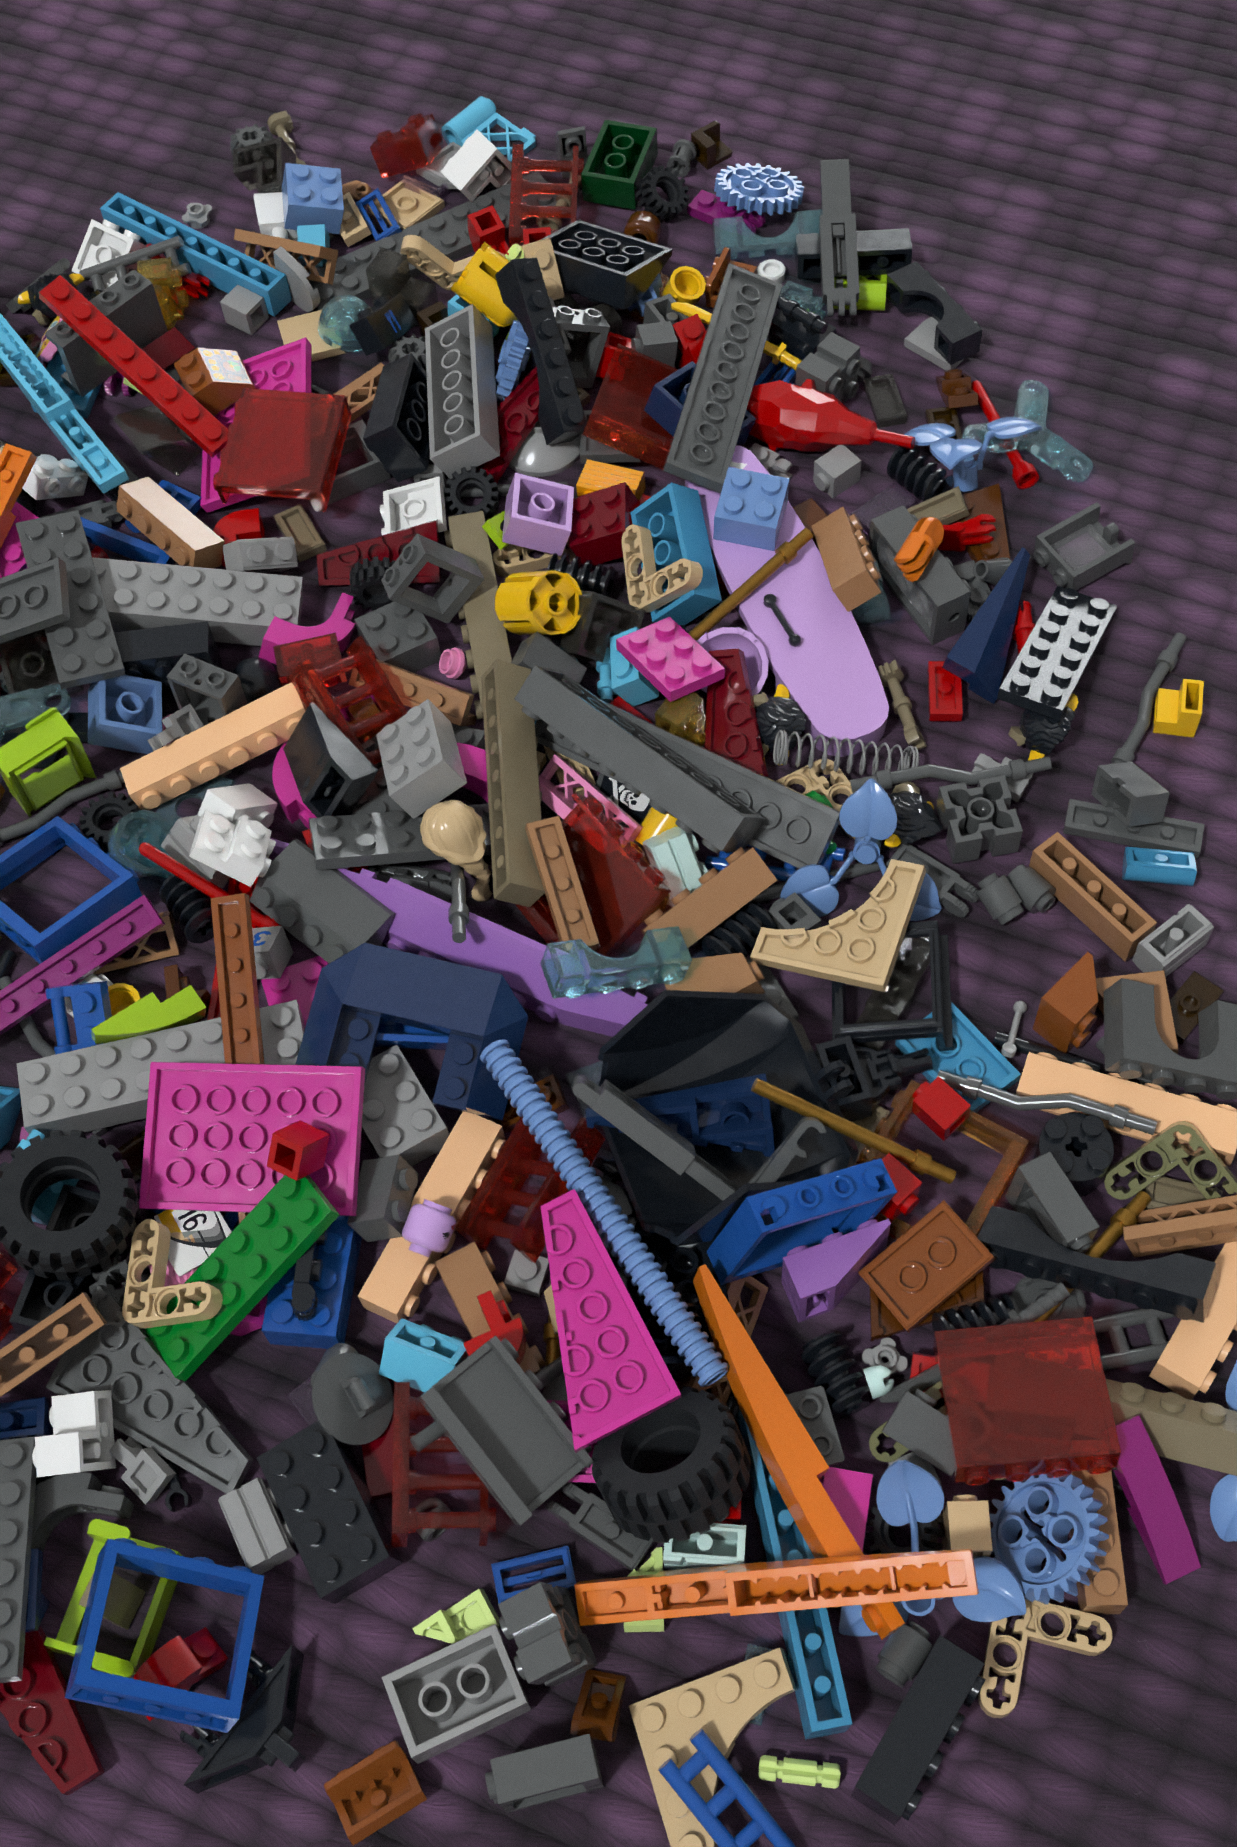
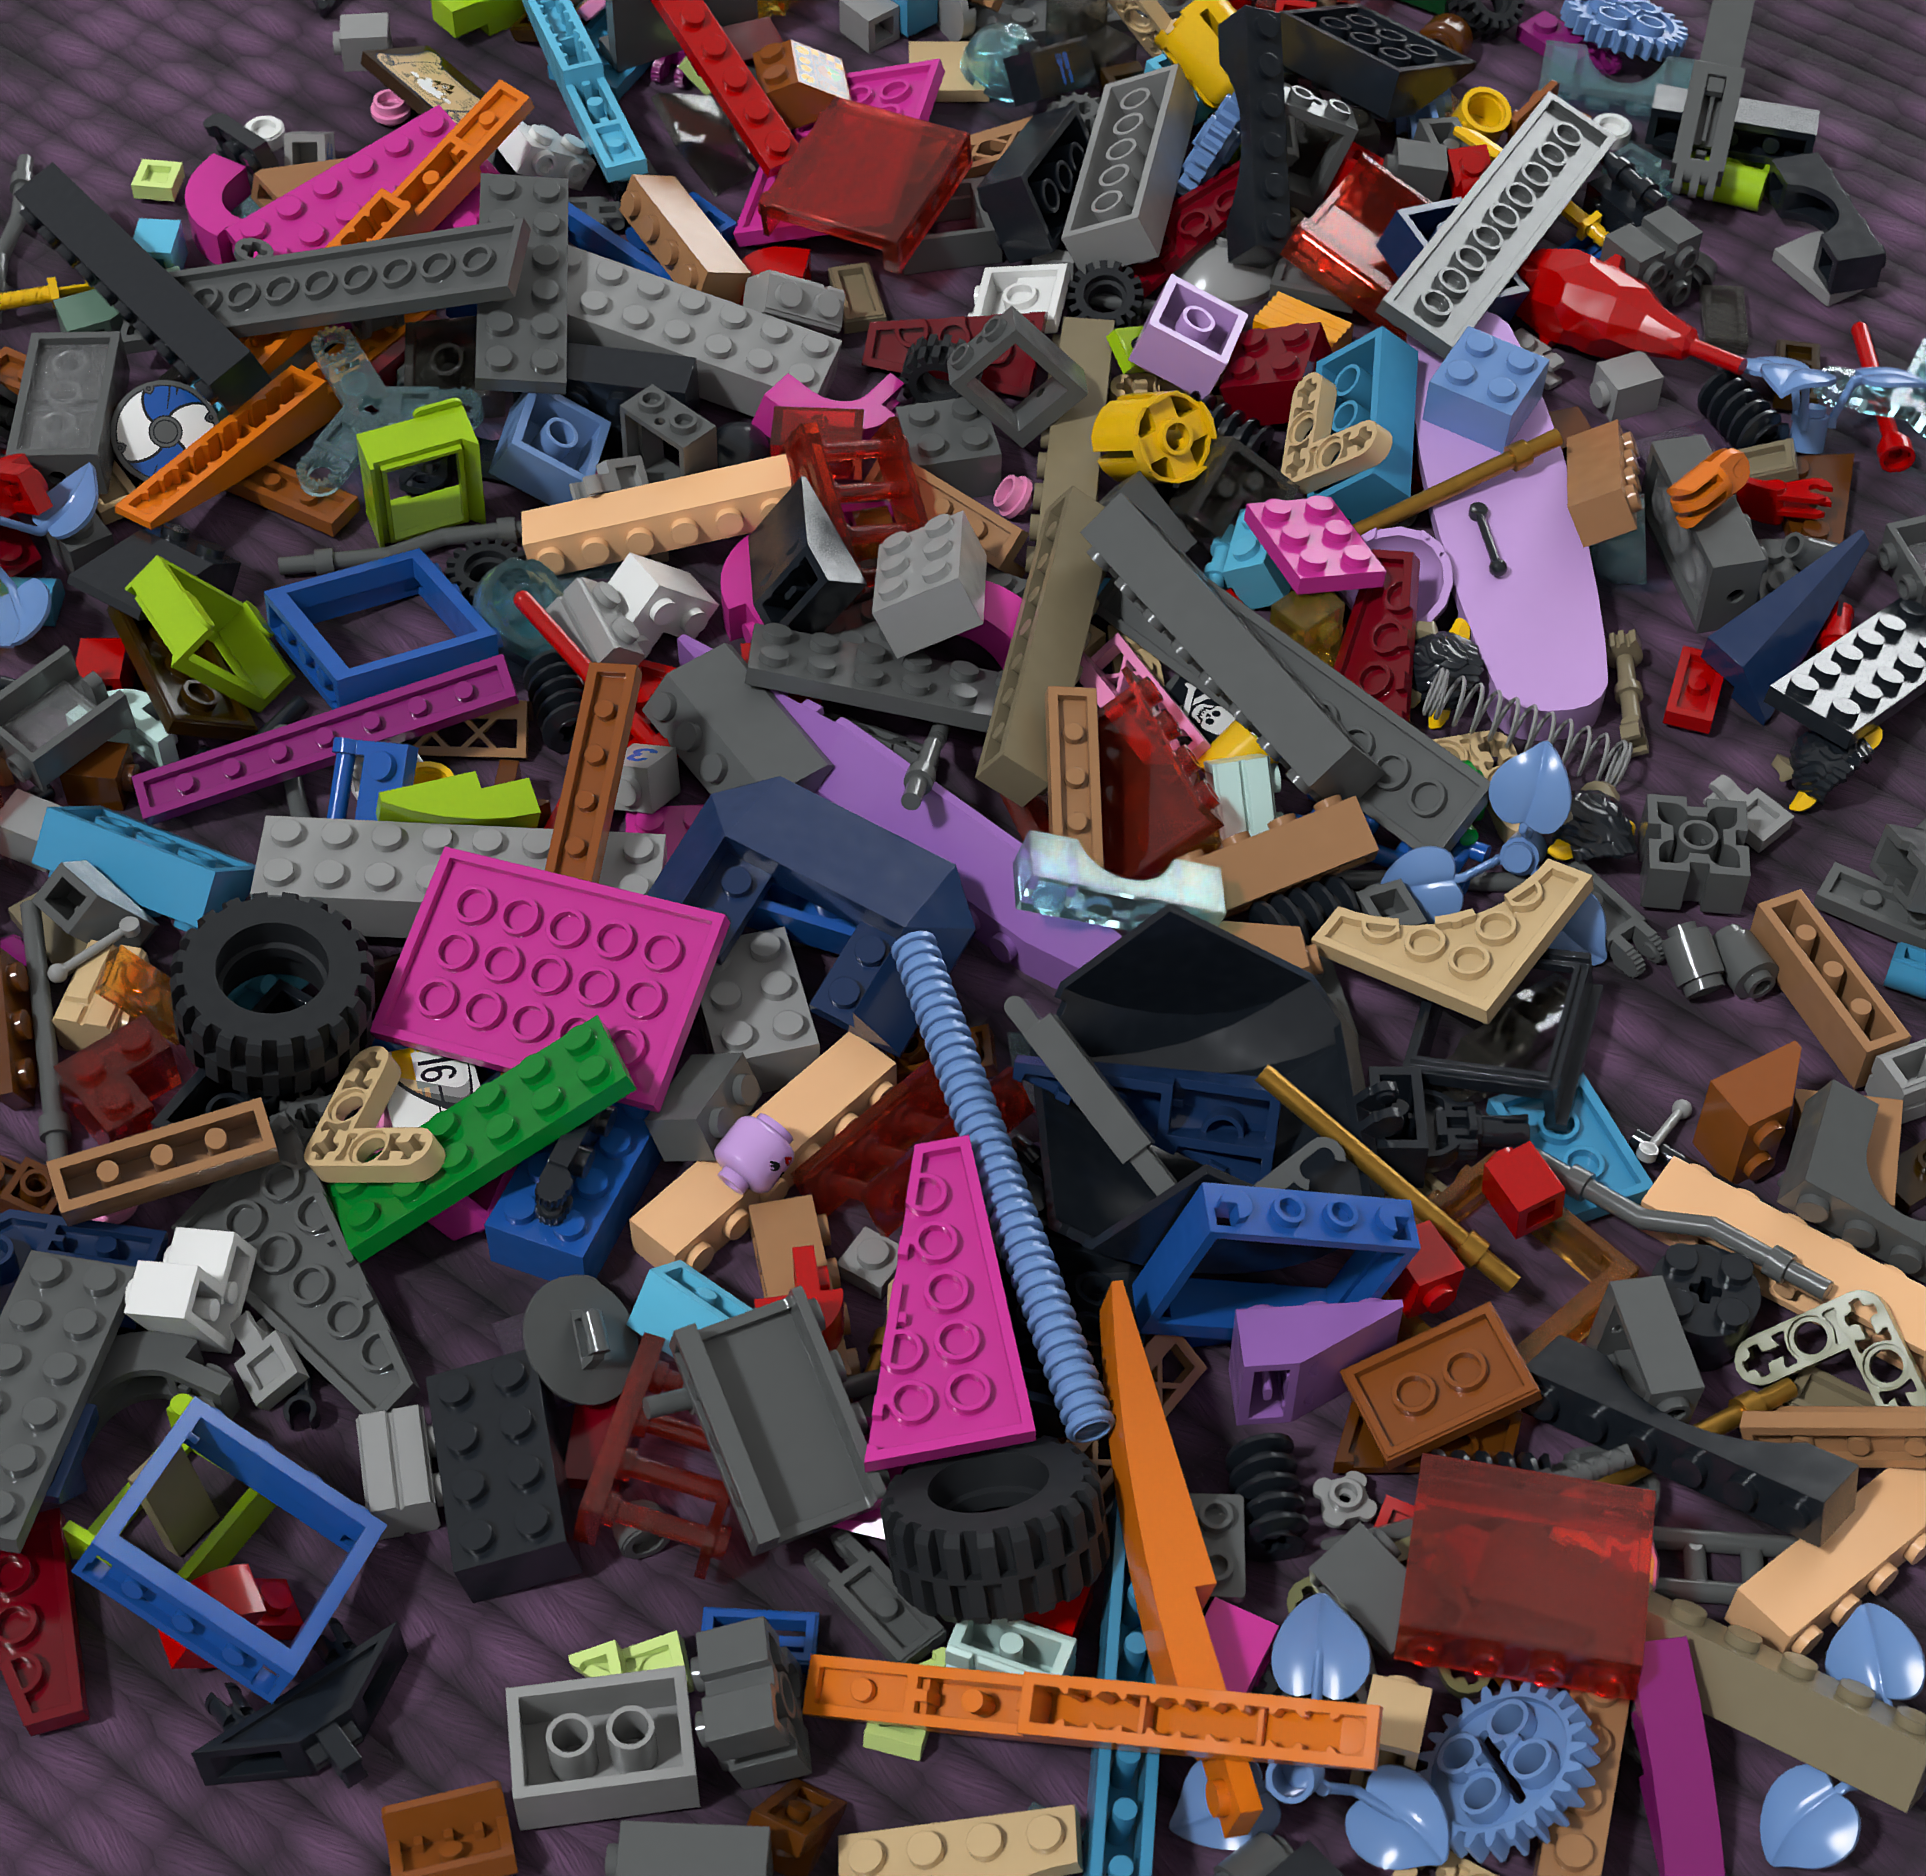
camera: 10 degrees right, 10 degrees down
white plate [189,810,276,887] -> none
red brick [267,1120,330,1181] -> none
tan hair [420,800,493,902] -> none
tan plate [521,238,565,300] -> none
dark grey bar [850,757,1052,793] -> none
light aqua hinge [863,1365,894,1399] -> none
reddish brown slope [936,369,978,408] -> none

